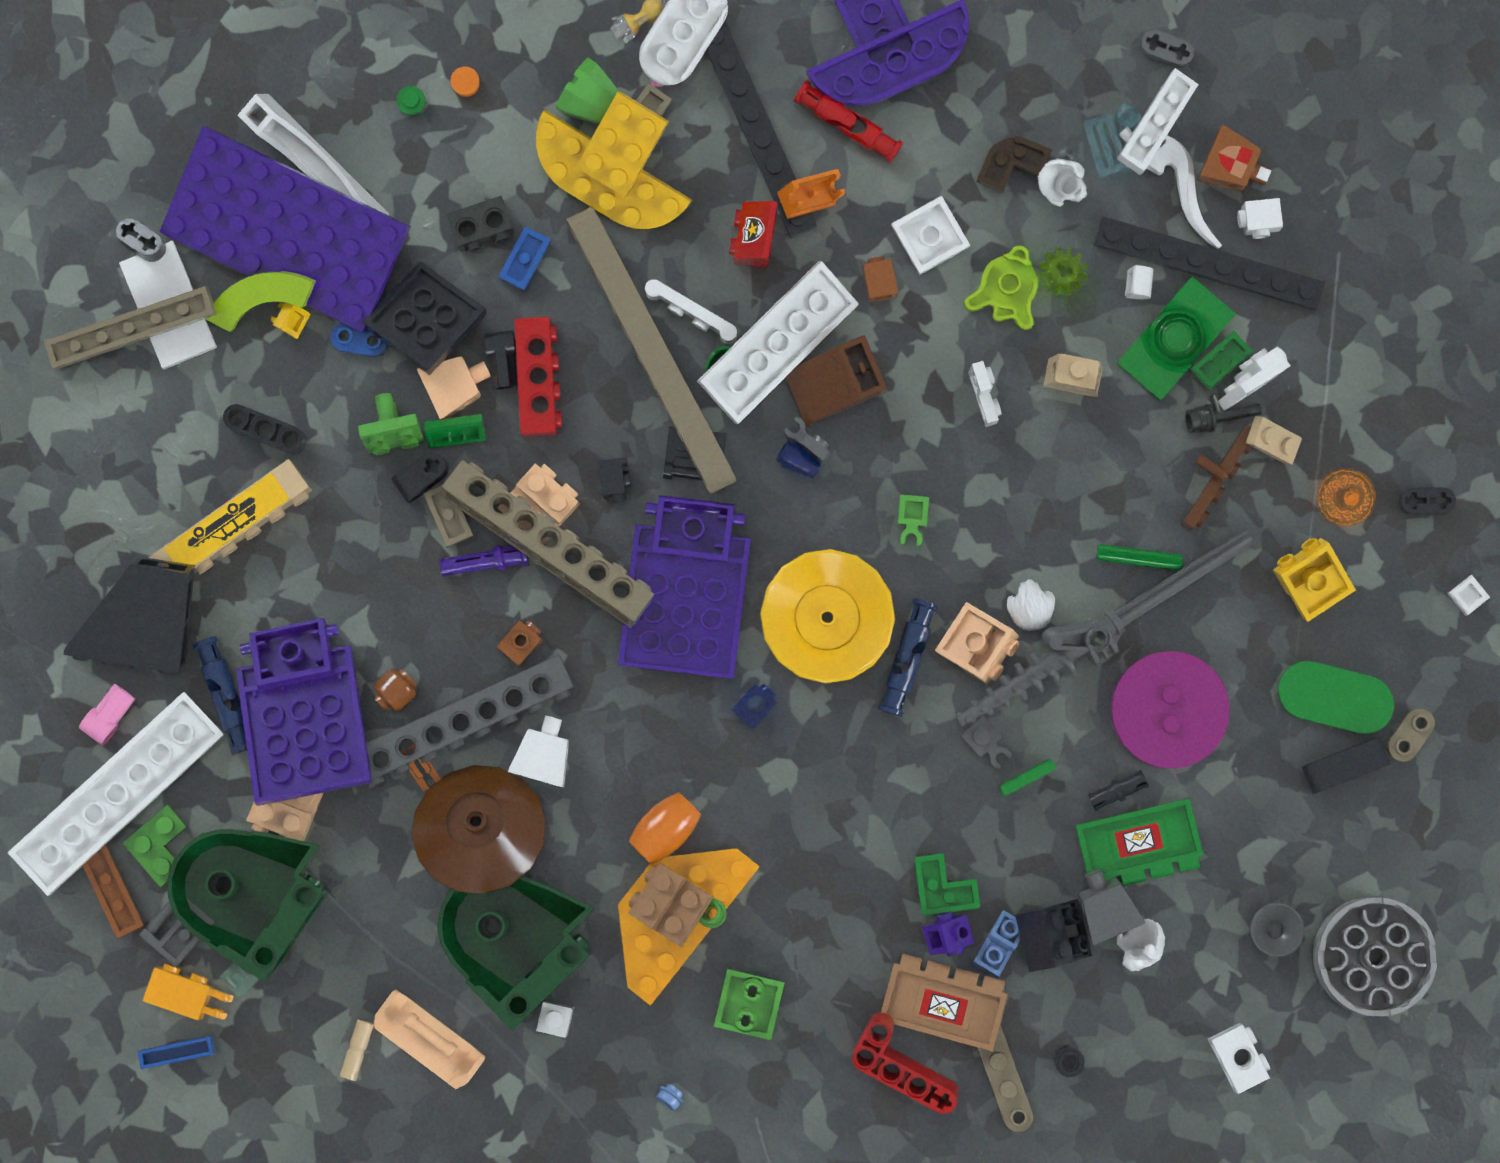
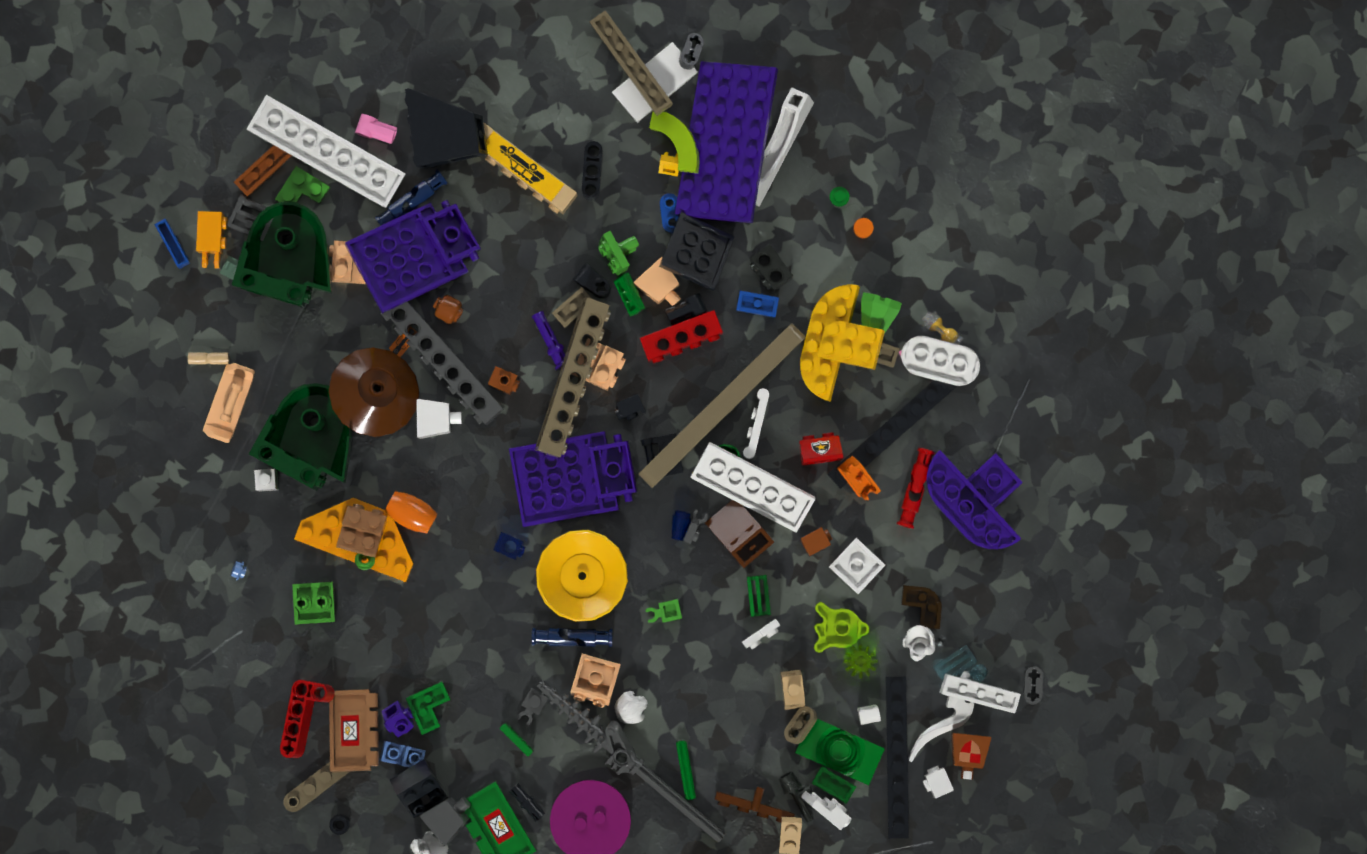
camera: 70 degrees right, 0 degrees up
none -> green tile [747,575,771,617]
none -> dark tan plate [784,706,817,744]

